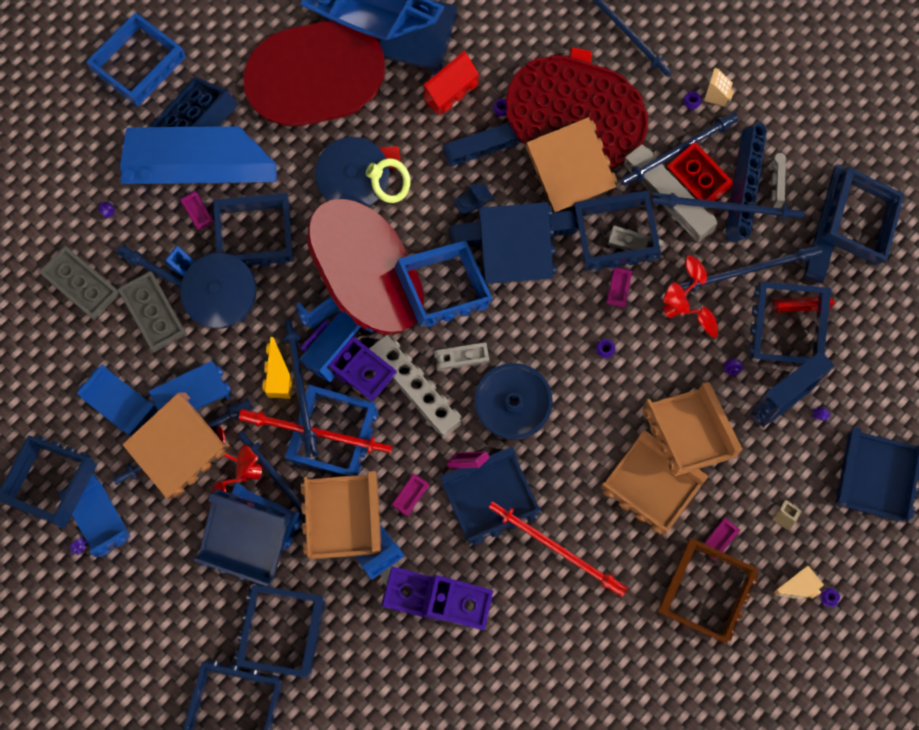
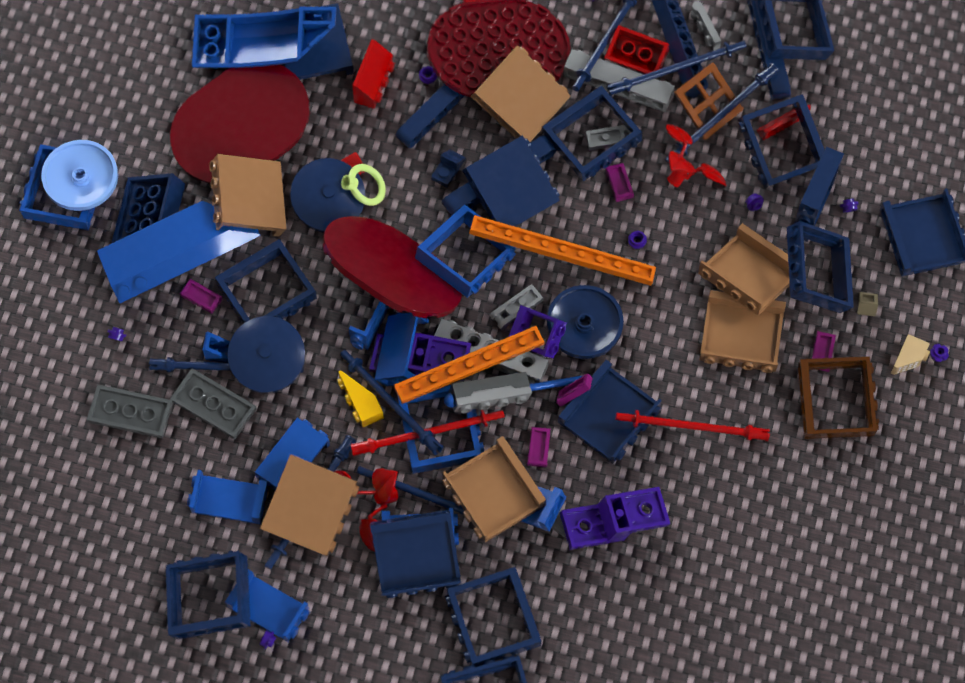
camera: 30 degrees left, 5 degrees down
none -> light blue dish [42,140,118,211]
none -> medium nougat panel [209,154,286,237]
none -> orange plate [394,326,544,404]
none -> piece [444,372,584,413]
none -> orange plate [469,215,656,286]
none -> dark purple window [509,305,567,358]
none -> dark orange window [674,62,744,140]
none -> dark blue window [787,221,854,313]

